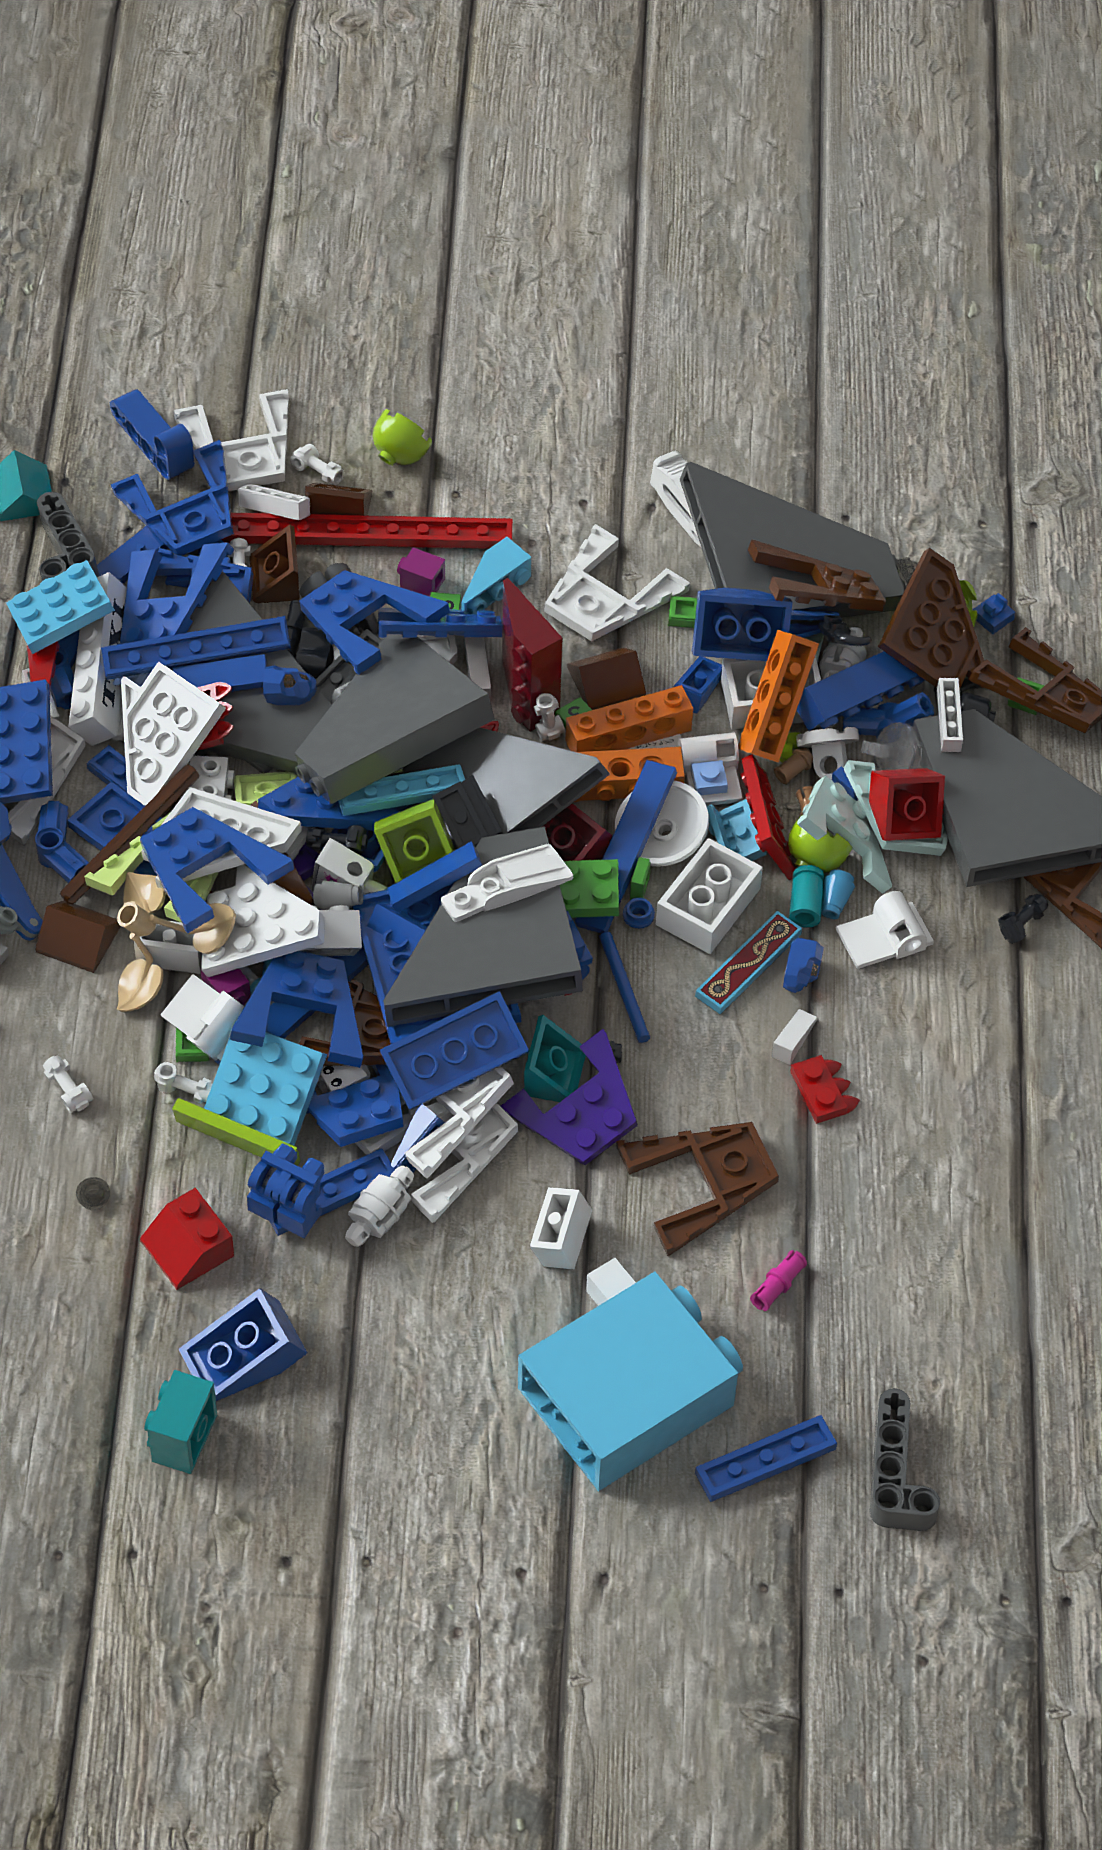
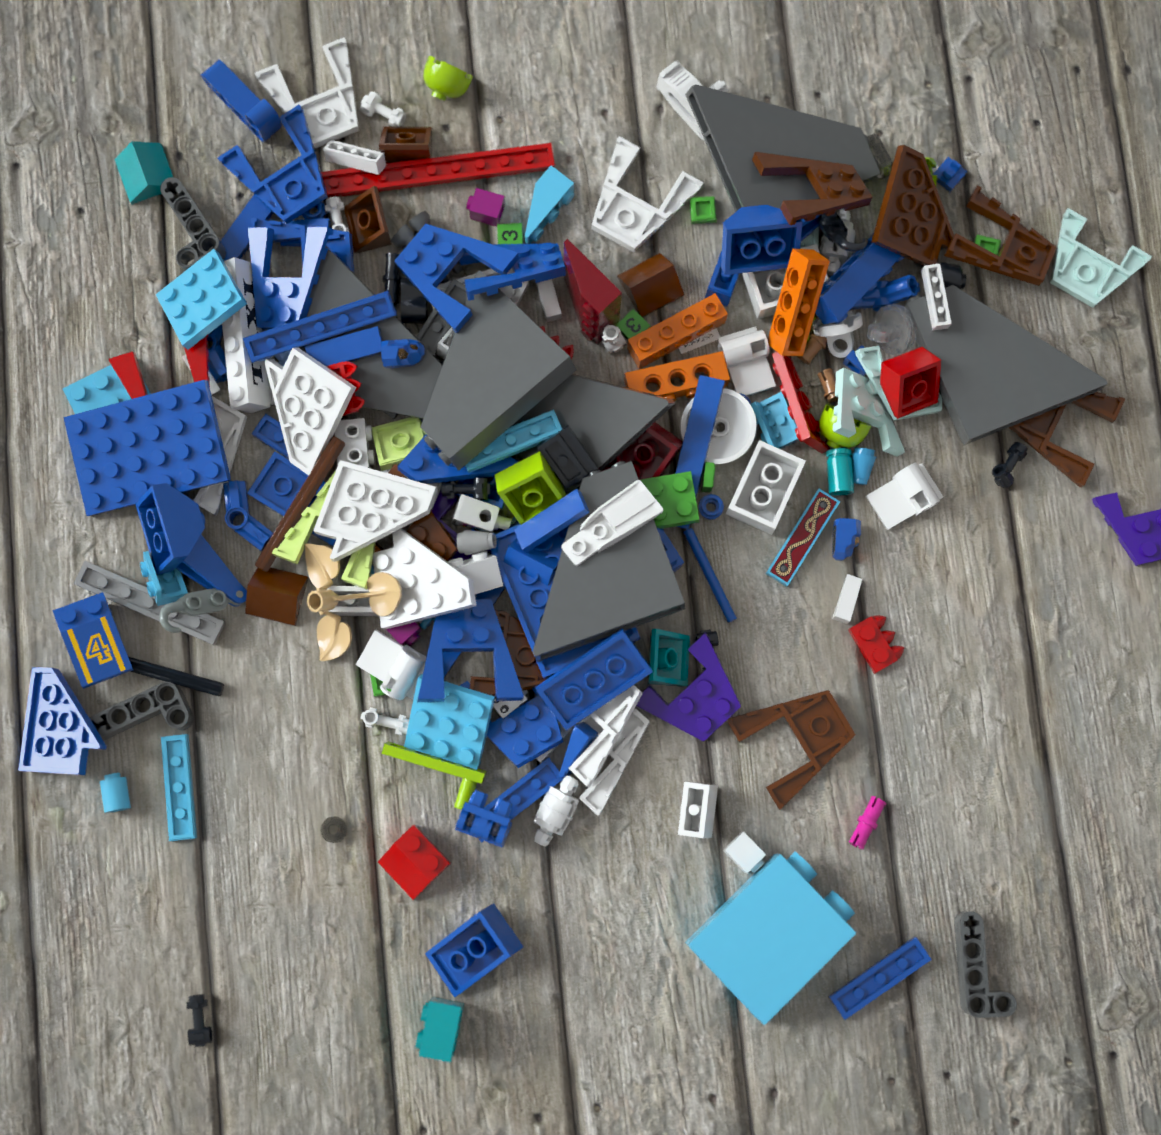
camera: 10 degrees left, 25 degrees up
white bar [43,1055,94,1113] -> none
blue wing [140,807,294,934] -> none
light blue plate [691,760,728,795] -> none

